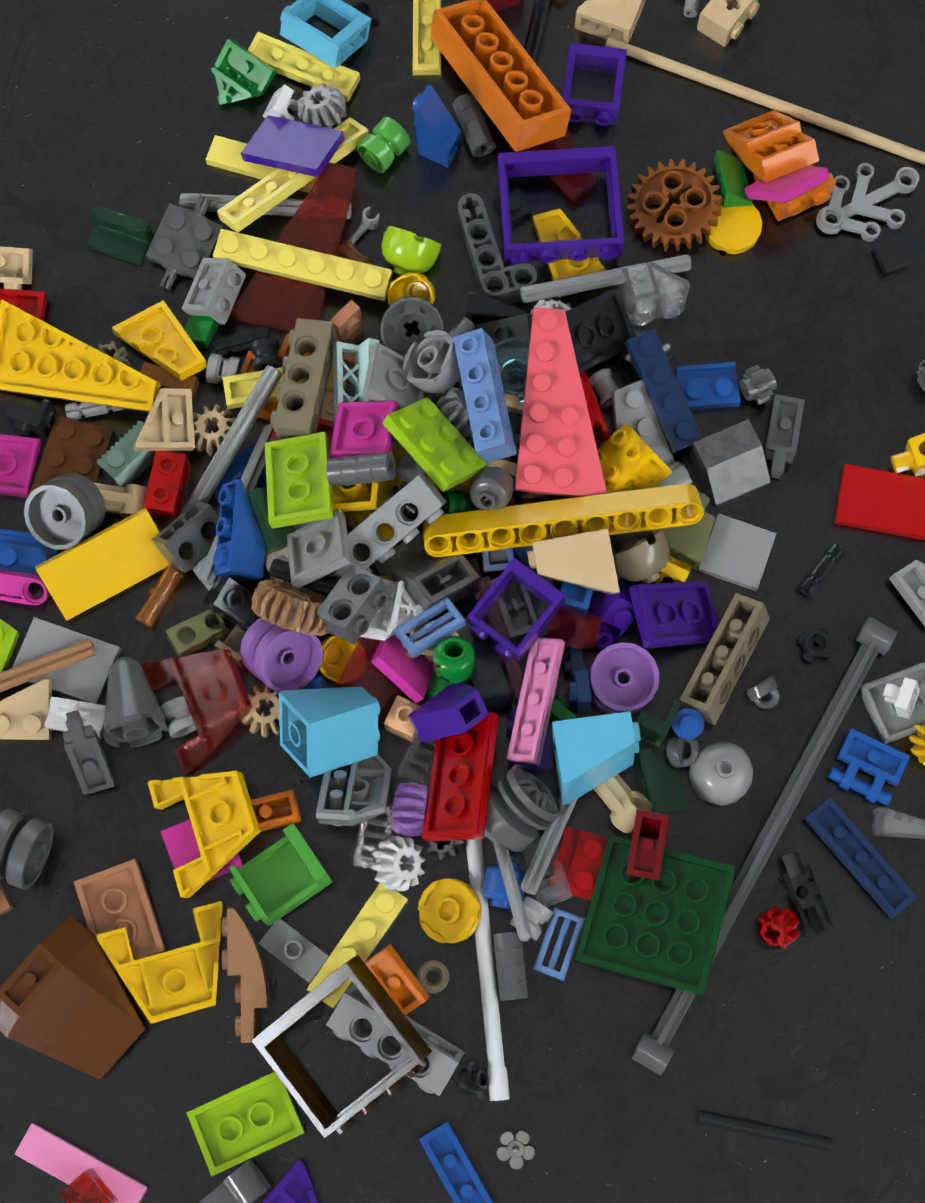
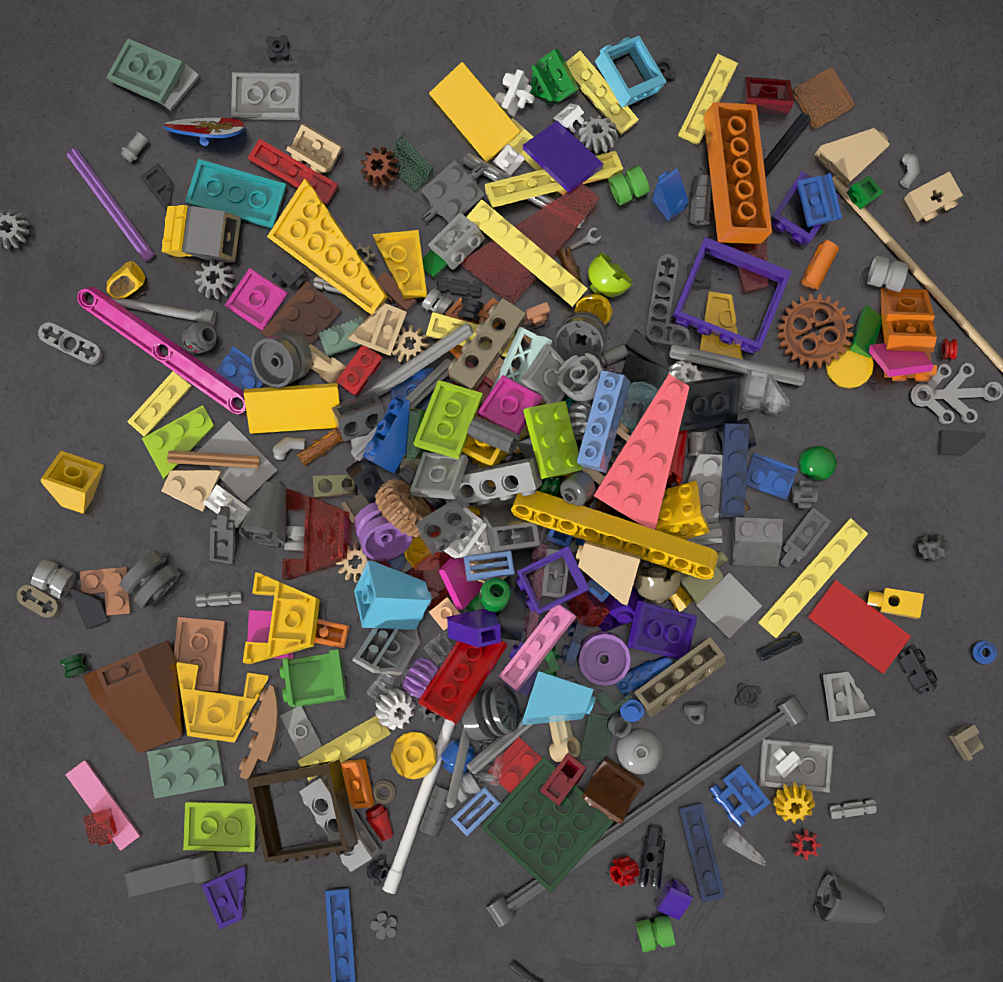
camera: 25 degrees right, 10 degrees up
none -> sand green plate [147,739,226,799]
none -> light grey axle [196,591,242,607]
none -> light grey arm [273,437,306,460]
none -> copper gear [360,146,399,186]
none -> red cone [365,804,394,841]
none -> yellow tile [429,62,522,162]
none -> white tile [493,145,525,176]
none -> white hips [495,70,535,118]
none -> reddish brown bracket [582,757,645,824]
none -> blue hinge [616,656,673,694]
none -> bright green wheel [636,915,676,953]
none -> dark purple slope [655,880,693,920]
none -> light yellow plate [757,518,868,638]
none -> blue plate [797,173,842,227]
none -> green hair [798,445,837,481]
none -> orange brick [800,240,839,290]
none -> green bracket [846,175,884,210]
none -> light grey wheel [867,255,908,292]
none -> red bush [941,338,958,360]

